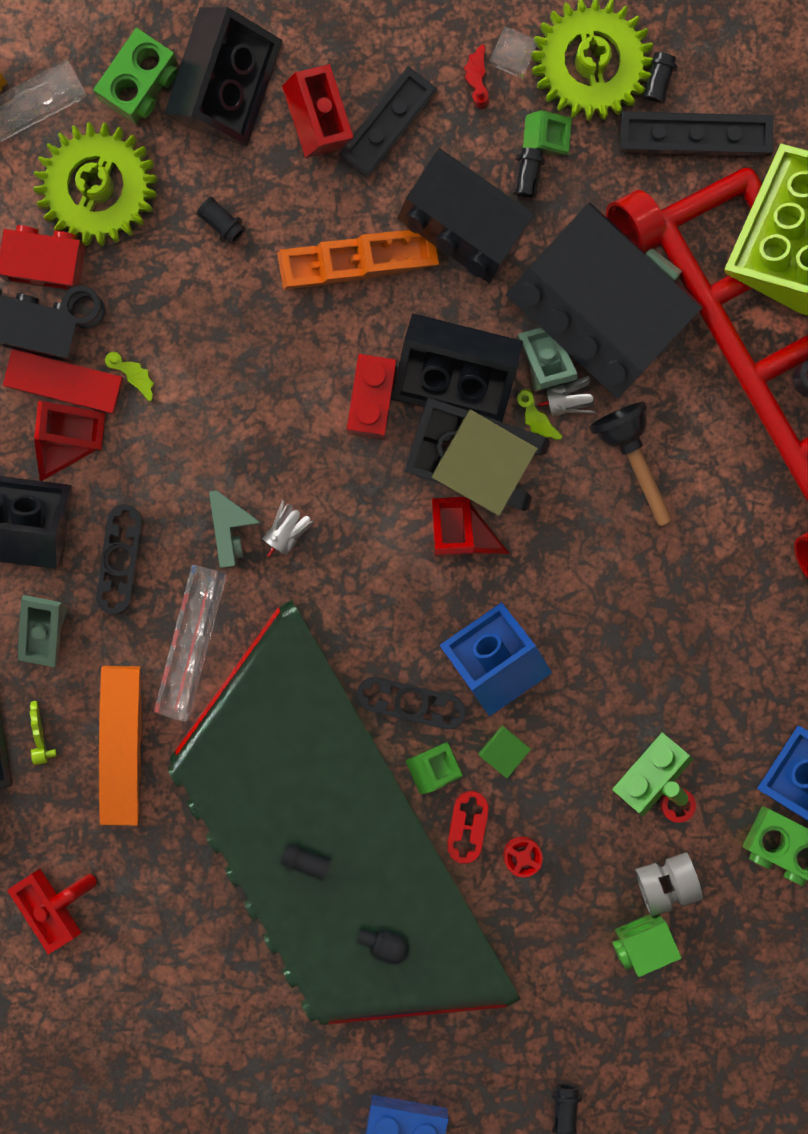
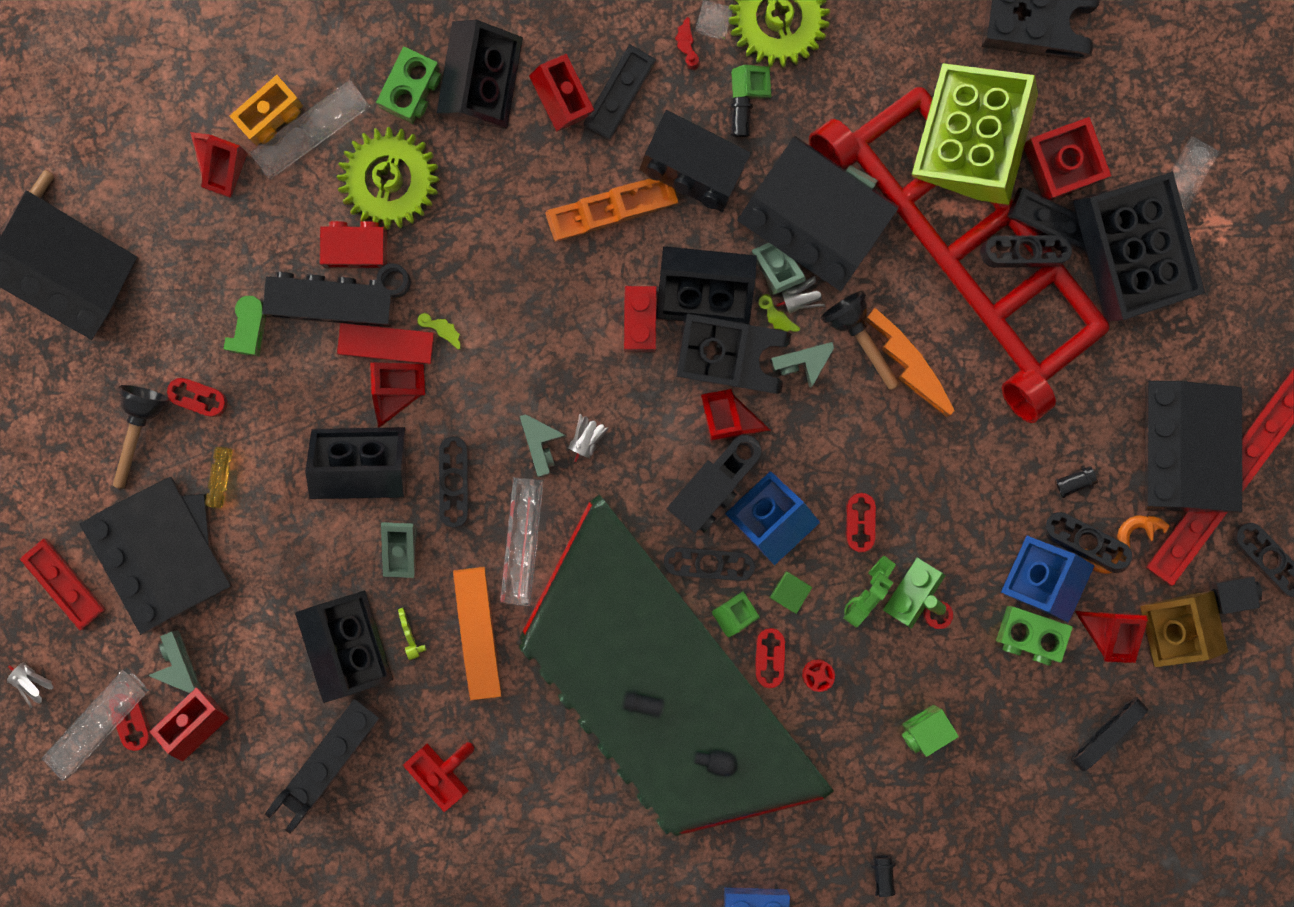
camera: 10 degrees left, 0 degrees up
black pin [196,197,246,245] -> none
olive tile [431,410,538,516] -> none
black plate [619,111,773,157] -> none
light grey wheel [635,852,703,917] -> none
black pin [642,52,678,104] -> none
none -> black brick [666,435,761,534]
none -> sand green slope [770,342,834,388]
none -> bright green piece [843,555,896,628]
none -> red beam [846,493,876,552]
none -> orange slope [864,308,955,417]

